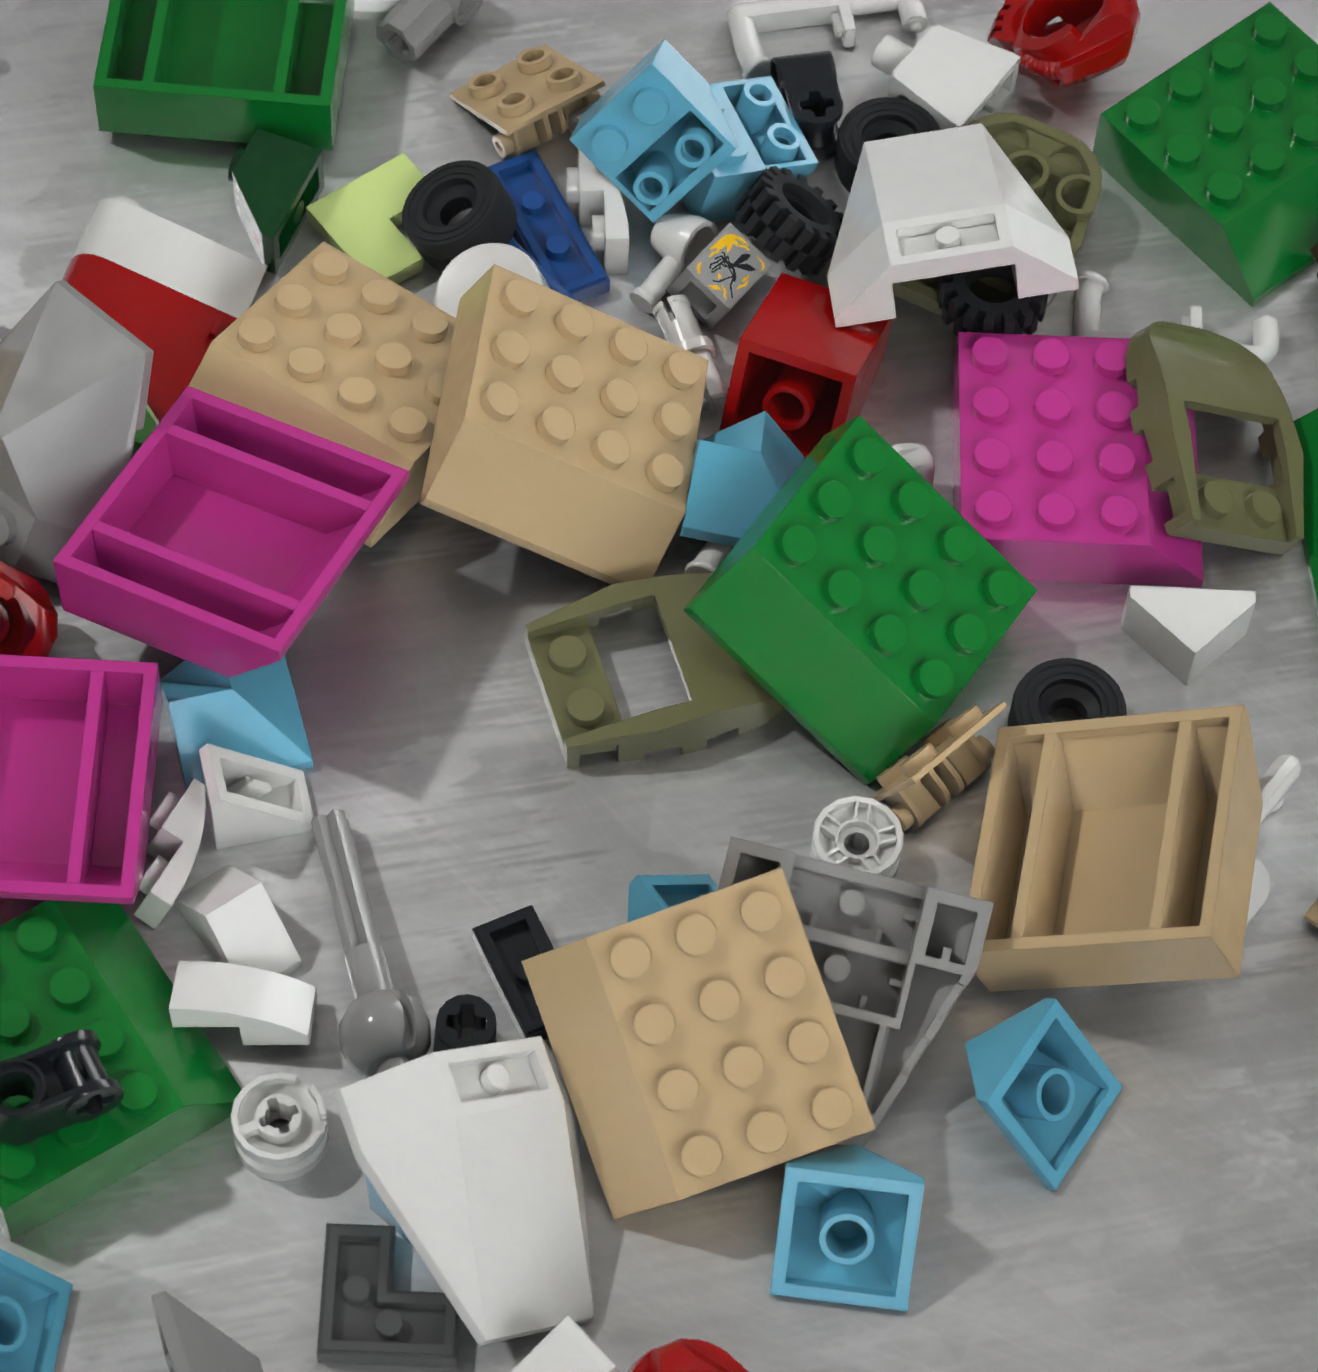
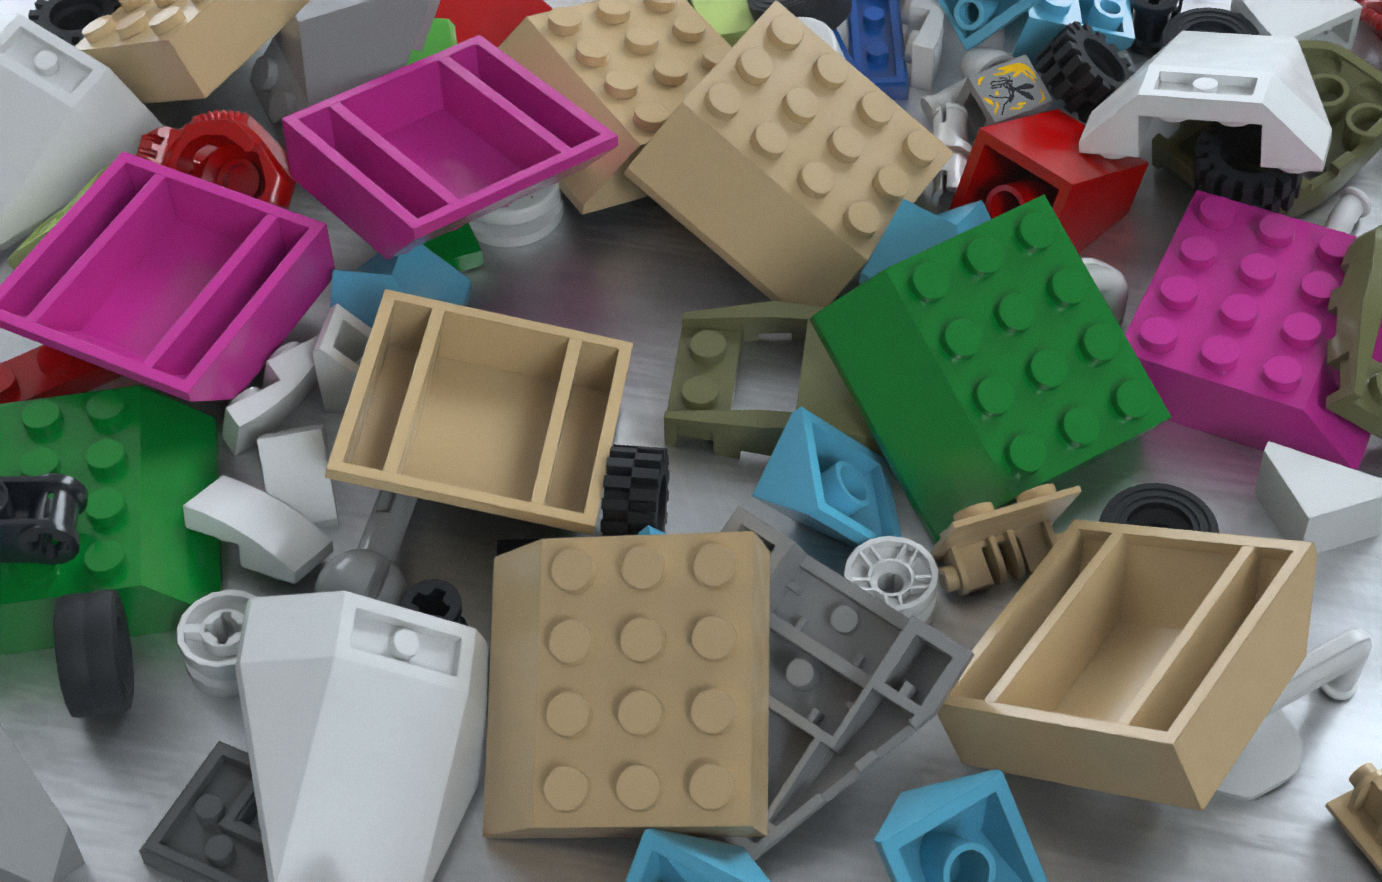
camera: 30 degrees right, 10 degrees down
none -> black tyre [54,589,134,718]
none -> tan slope [325,289,633,535]
none -> black tyre [600,444,670,536]
none -> medium azure slope [752,407,901,548]

